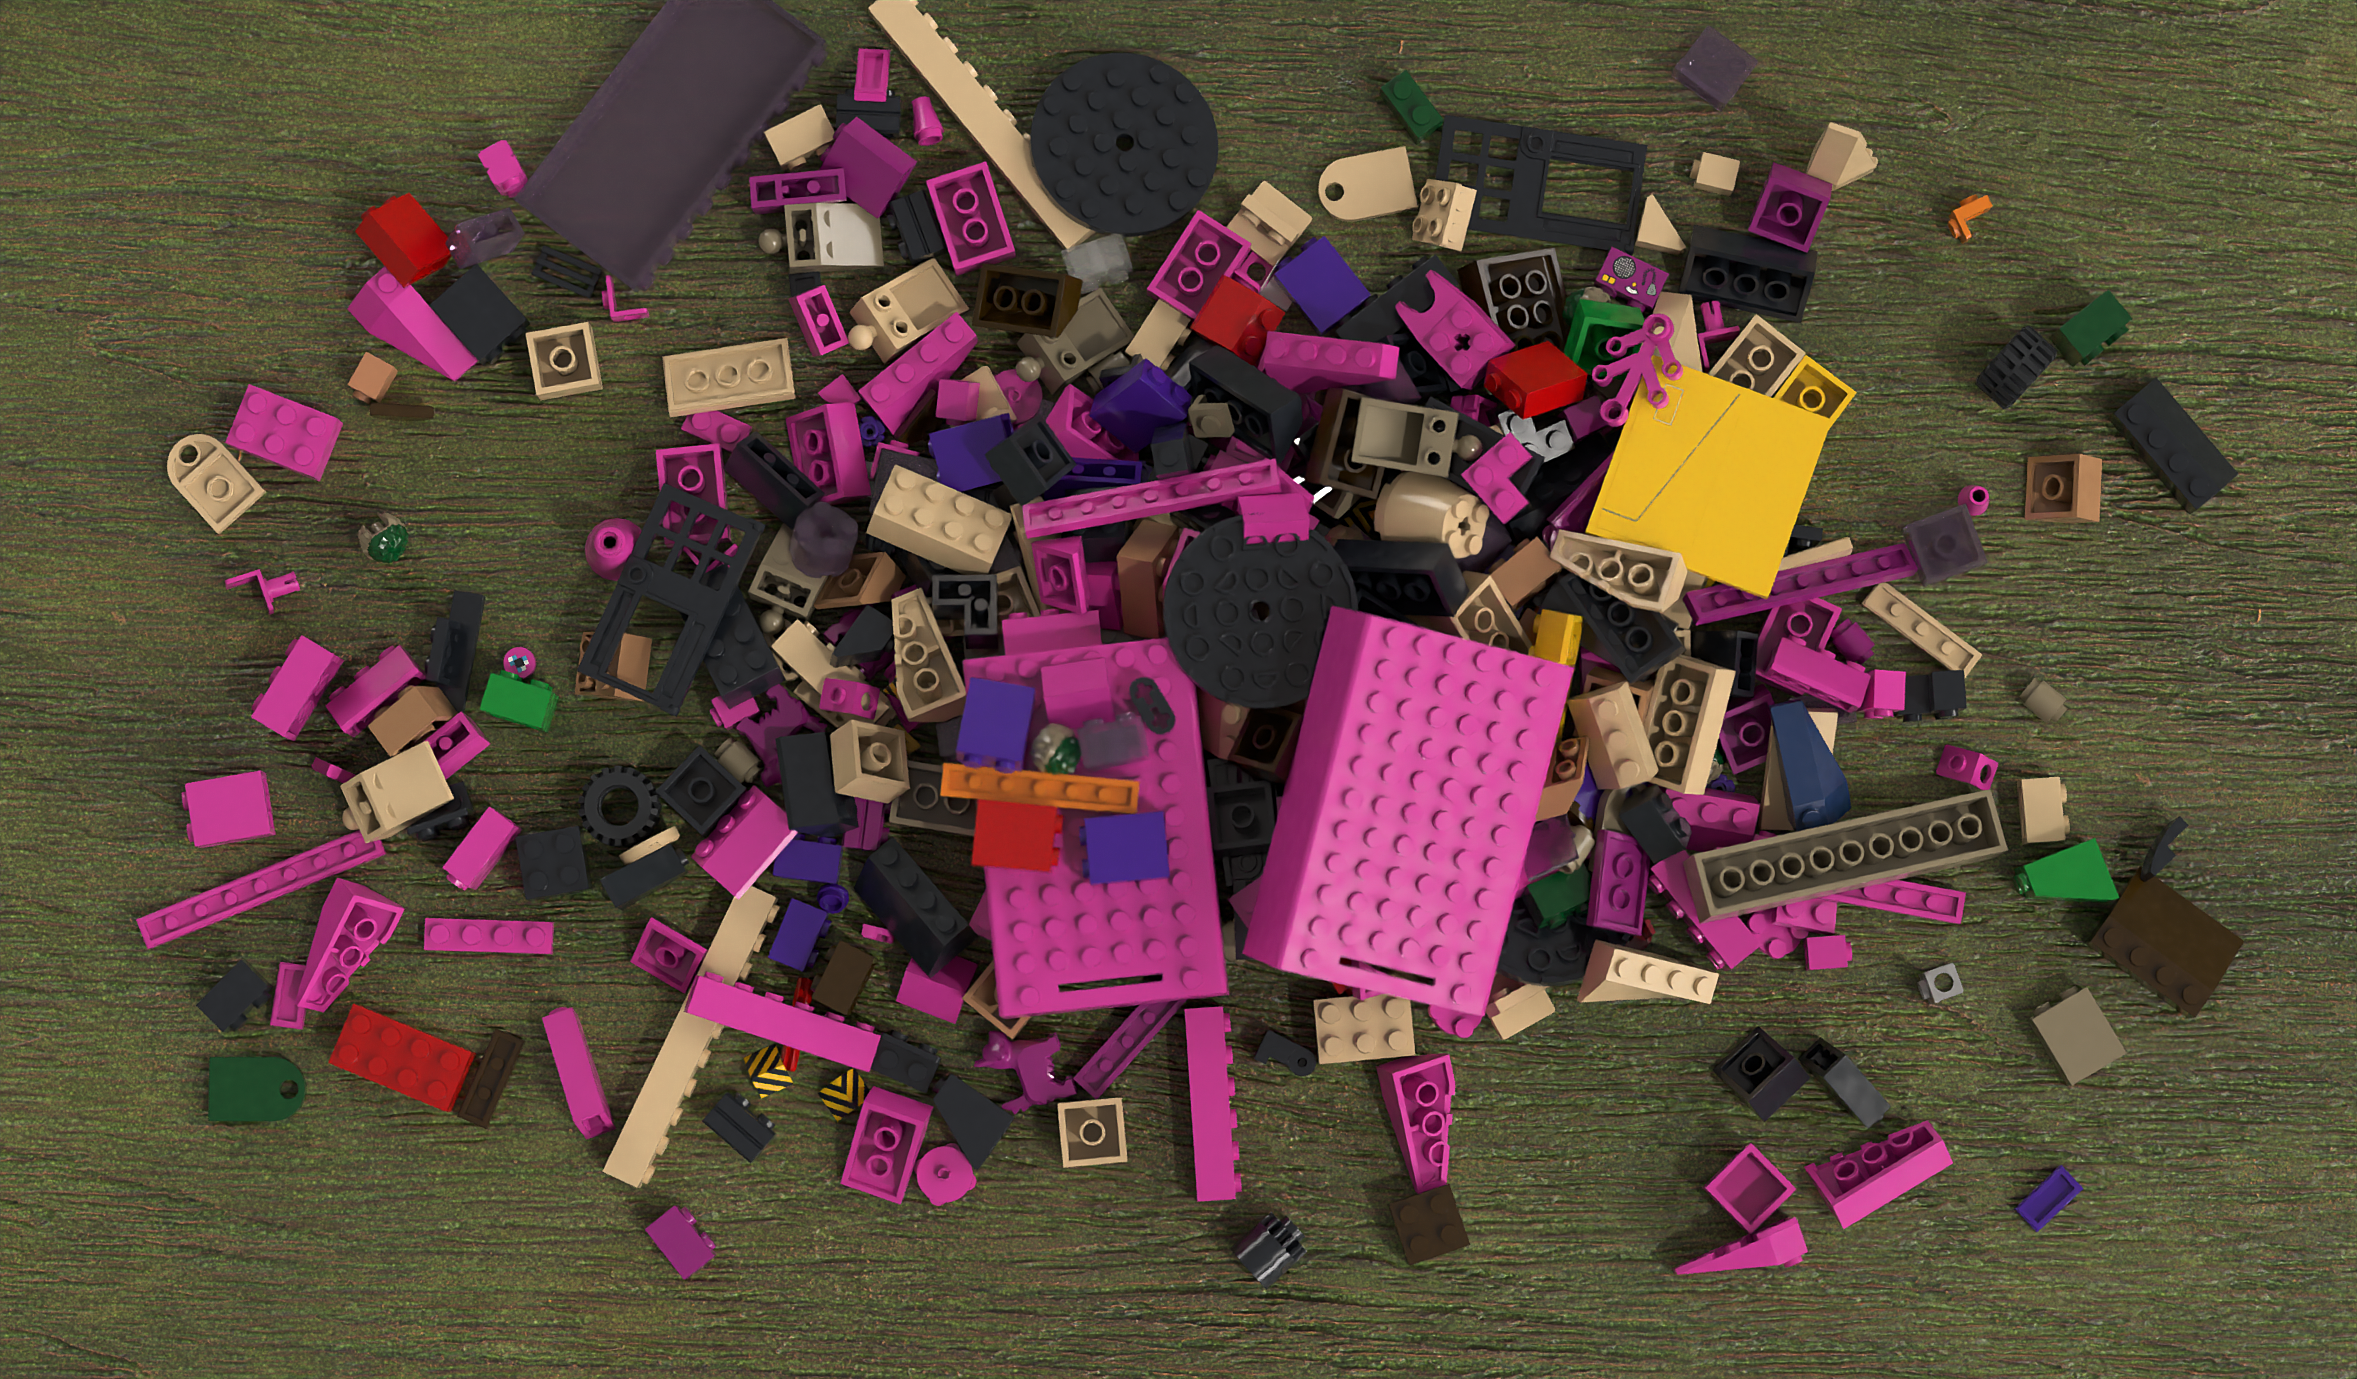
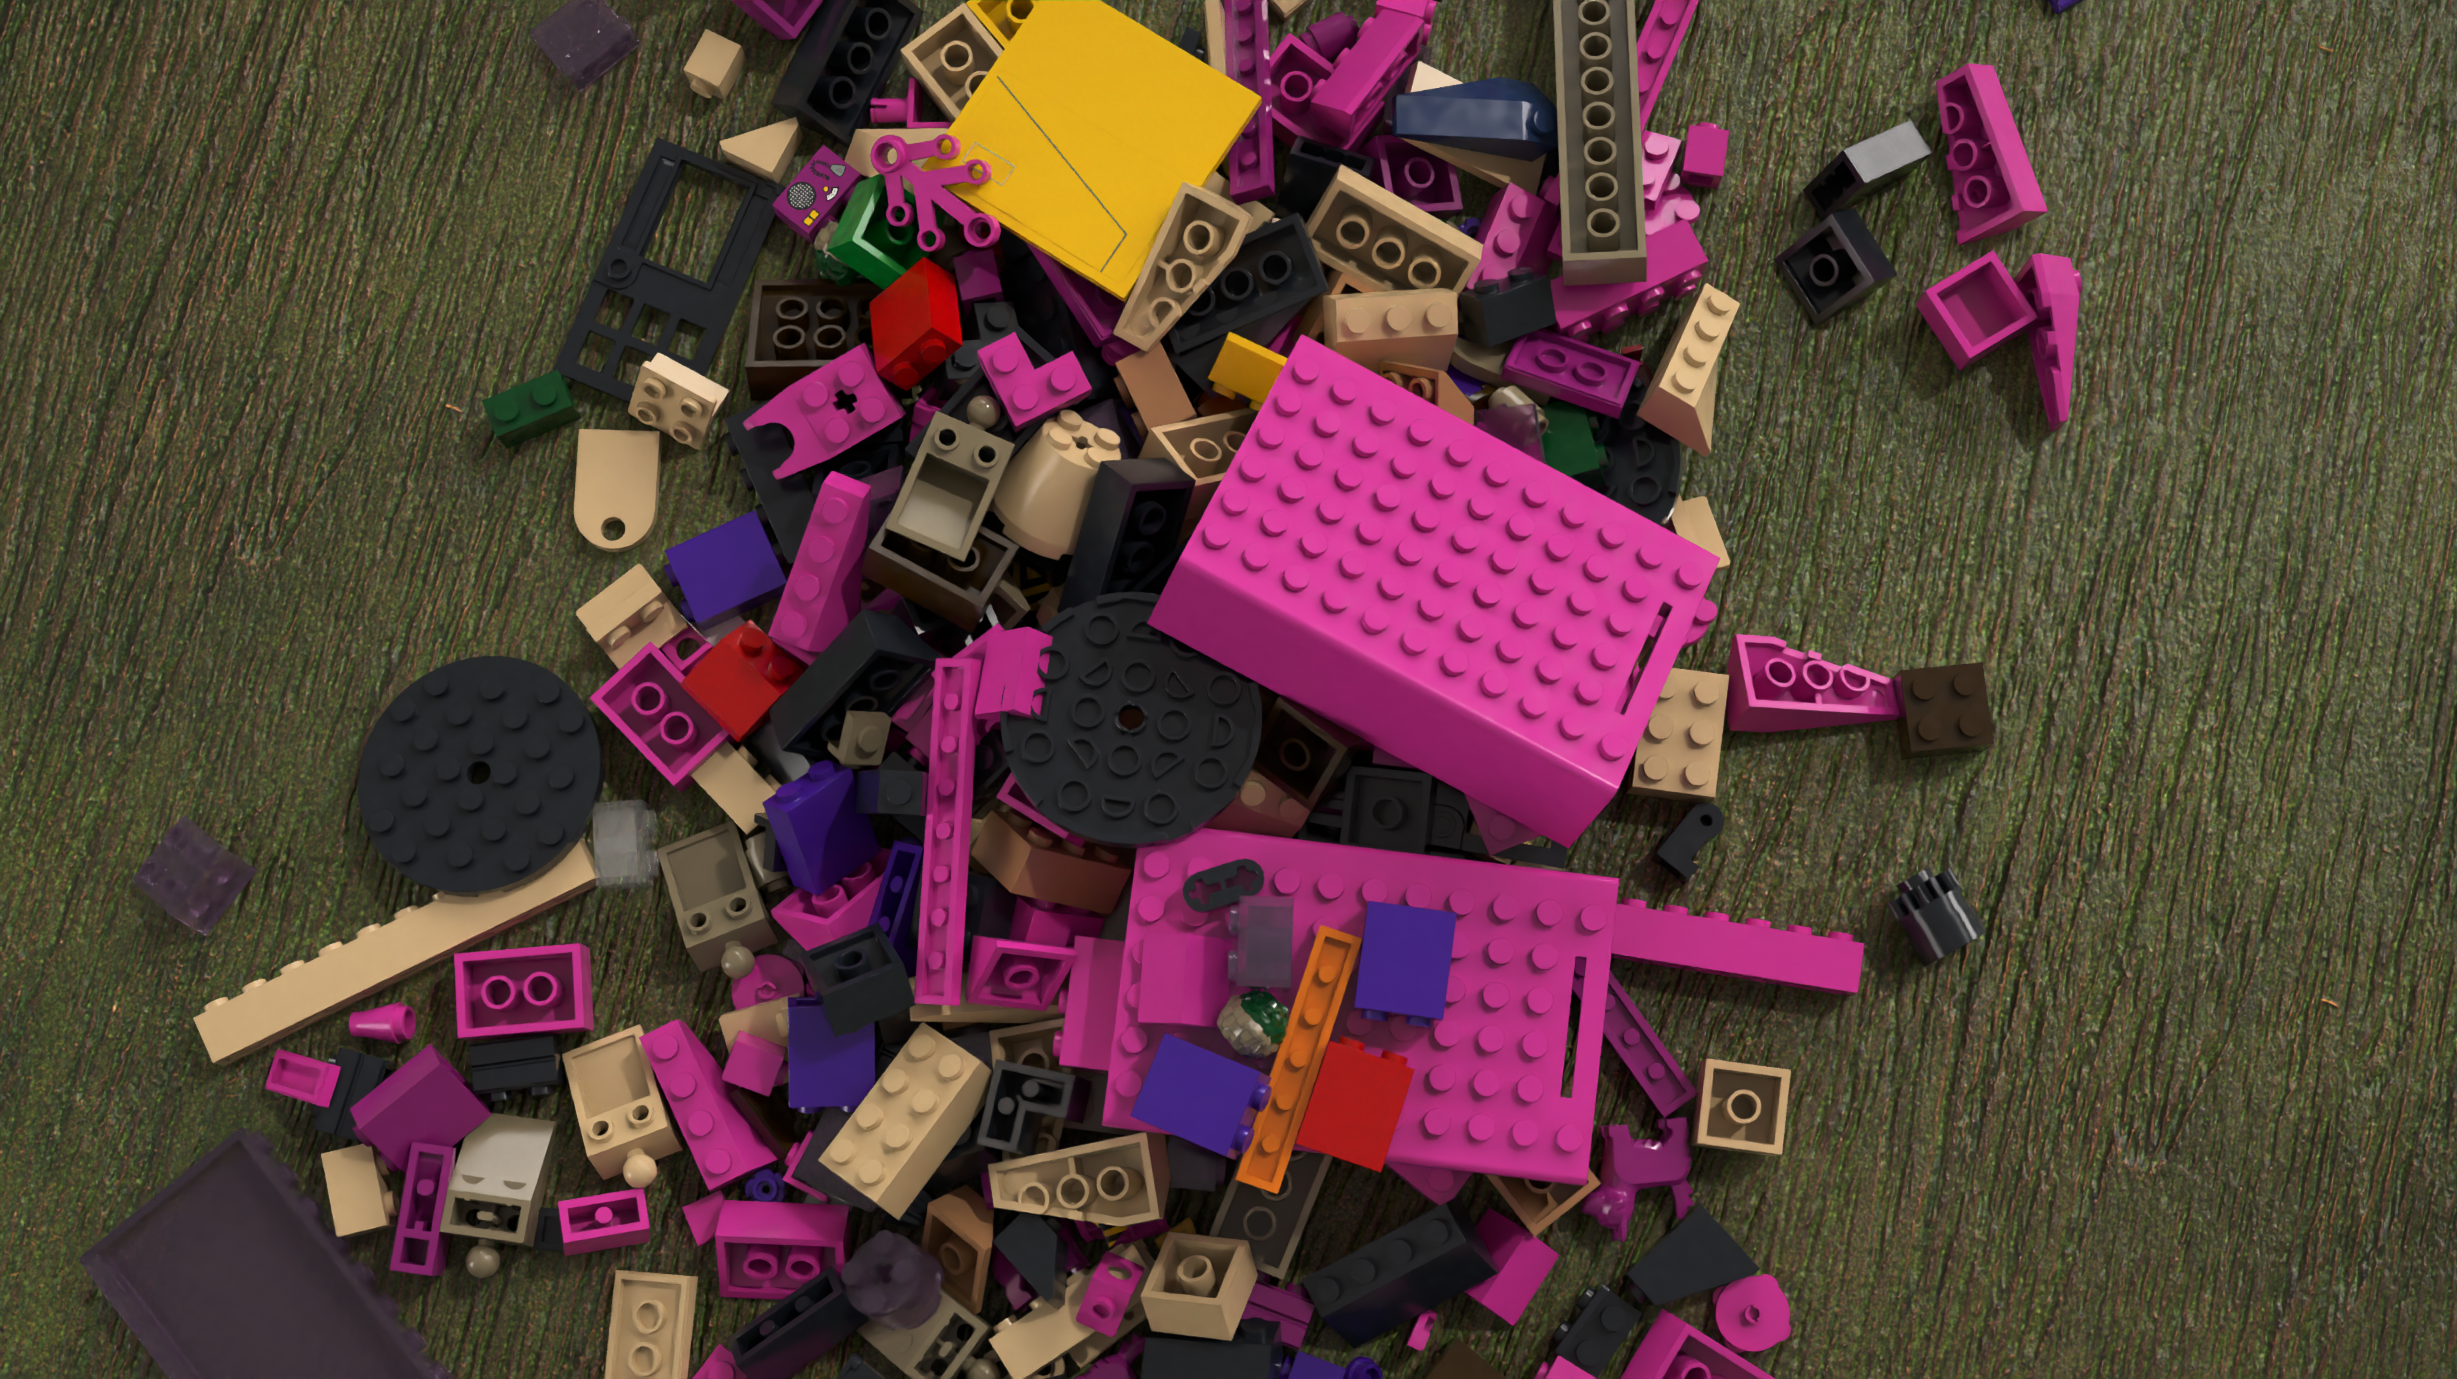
camera: 75 degrees left, 5 degrees down
dark brown slope [972,263,1083,338] -> none
light grey bracket [1917,963,1963,1005] -> none

